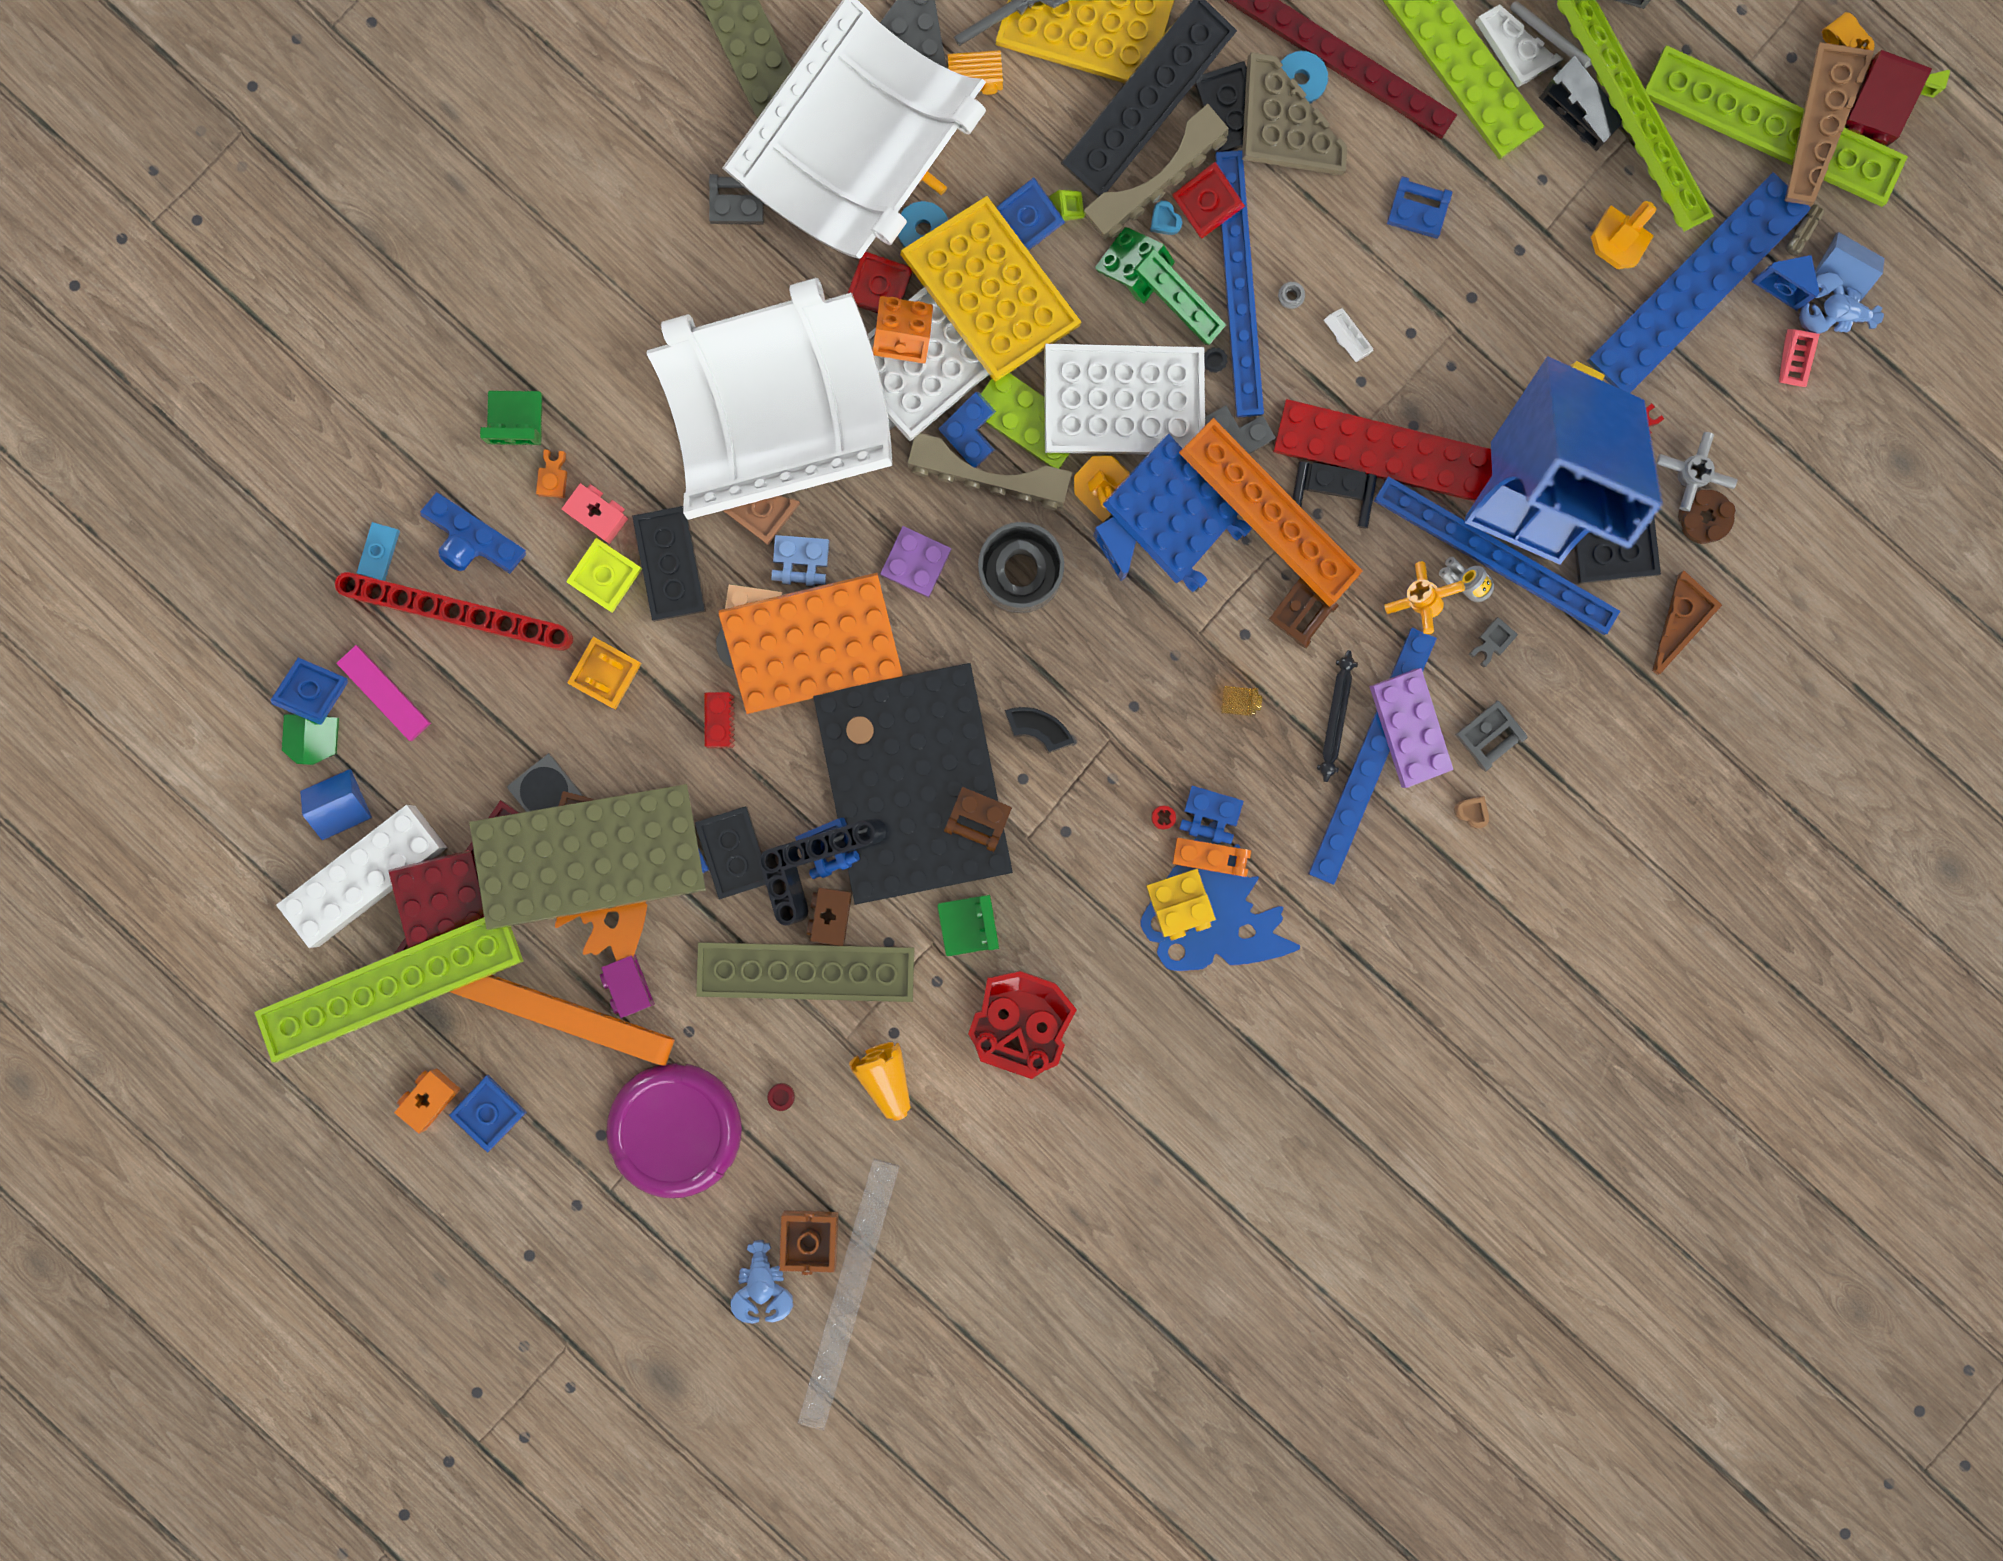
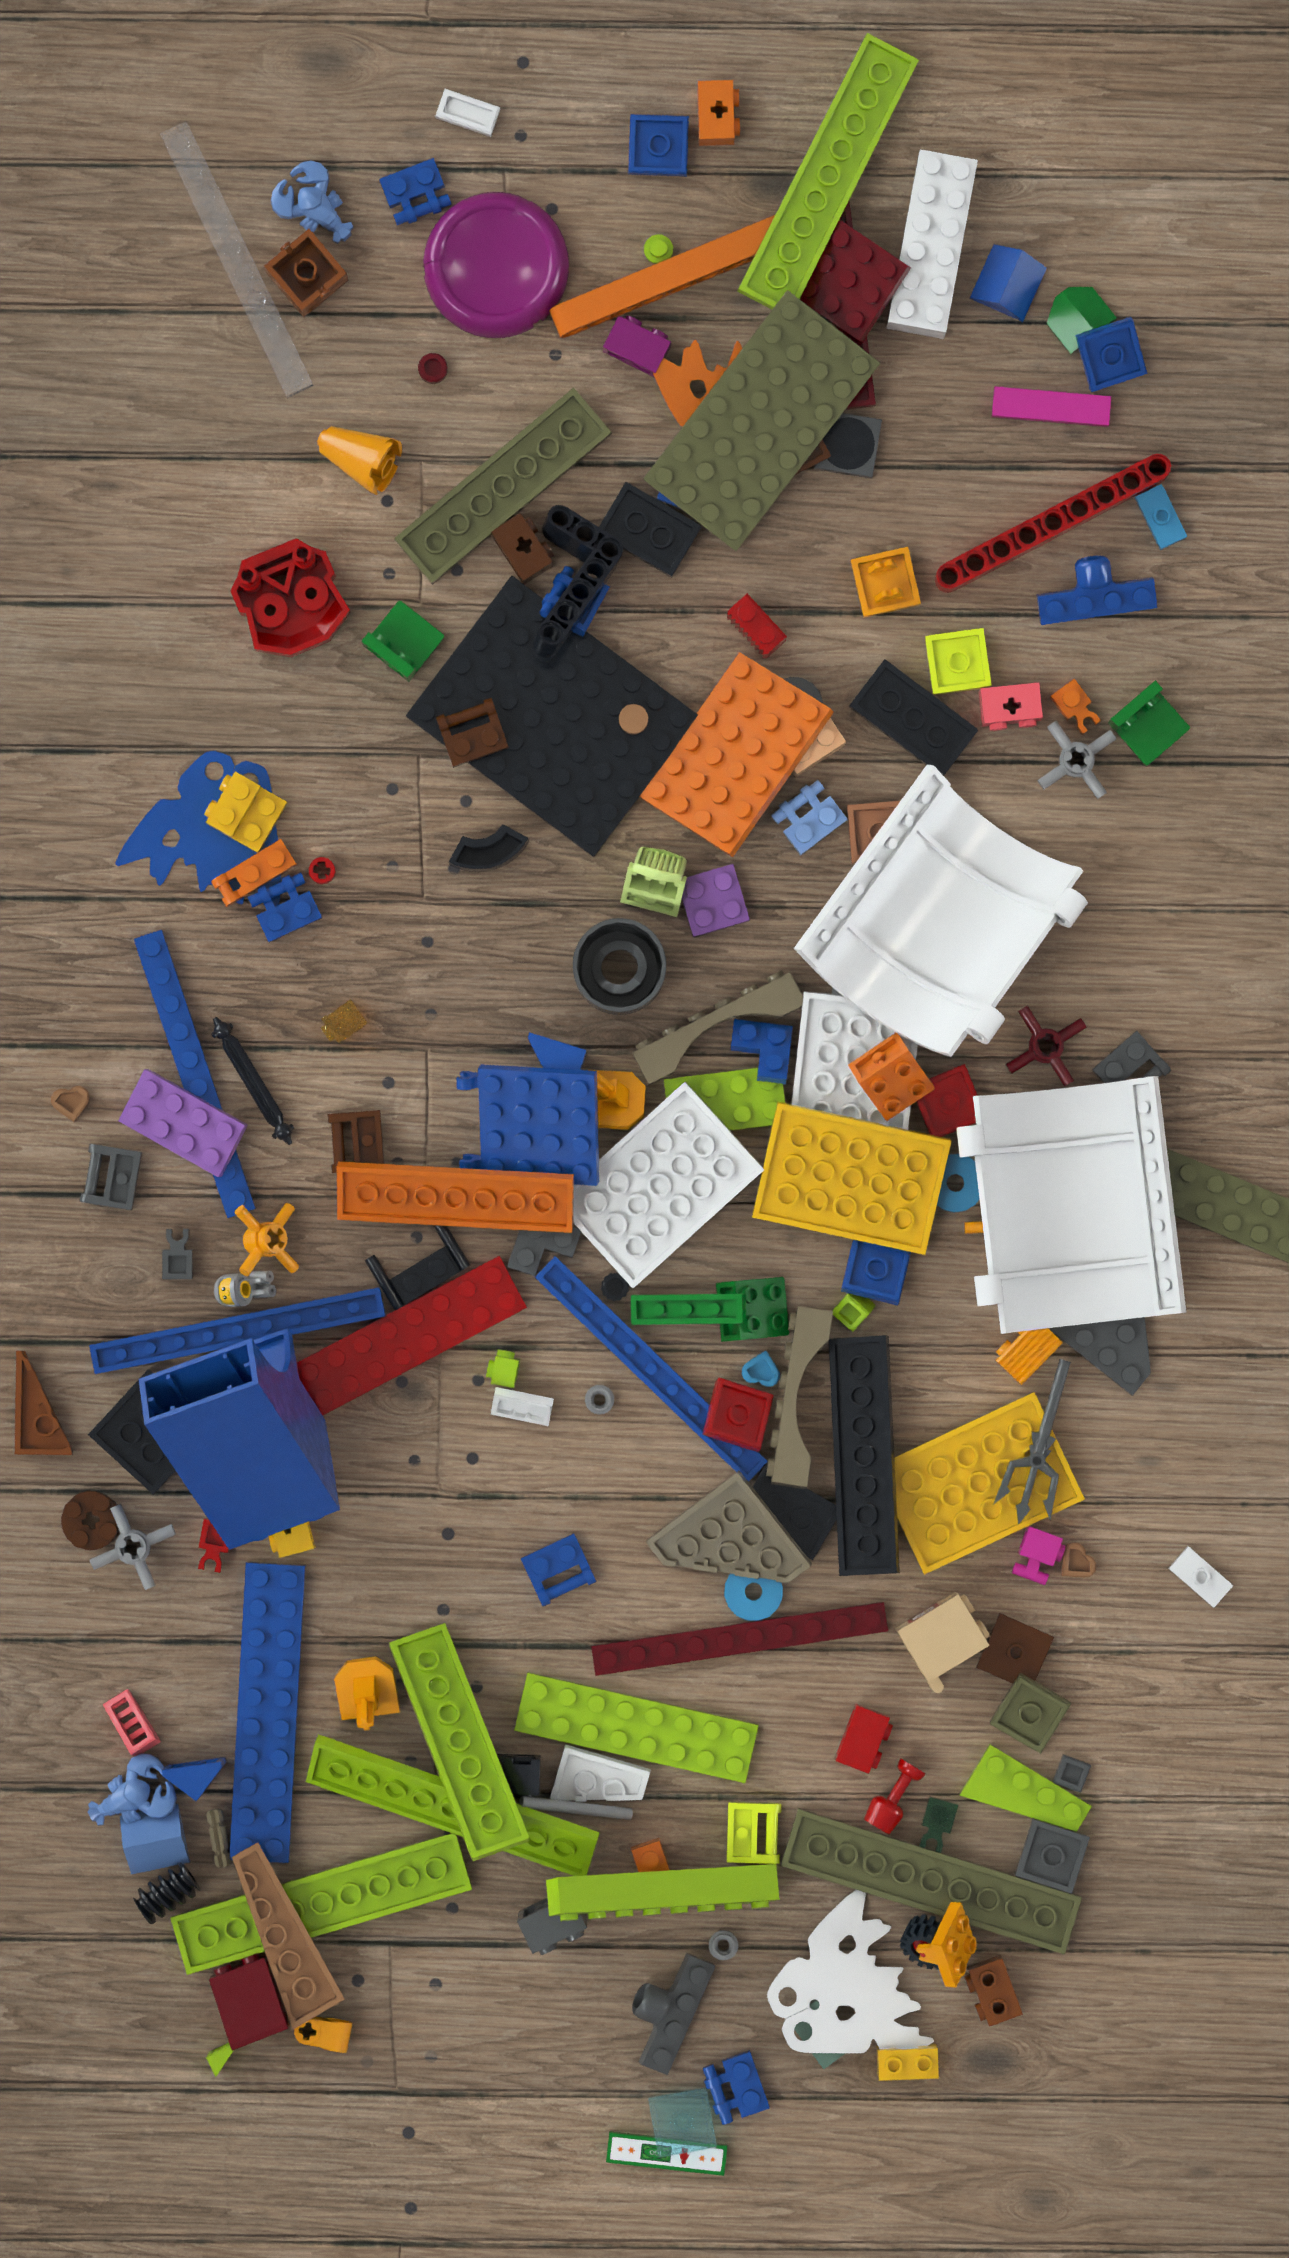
camera: 140 degrees right, 0 degrees up
none -> black piece [133,1862,200,1924]
none -> blue plate [379,158,452,225]
none -> lime plate [389,1623,530,1862]
none -> white tile [435,89,500,137]
none -> lime plate [486,1349,521,1389]
none -> yellowish green piece [620,847,687,917]
none -> lime plate [644,234,673,264]
none -> dark red bar [1005,1005,1087,1087]
none -> light grey bar [1037,721,1116,799]

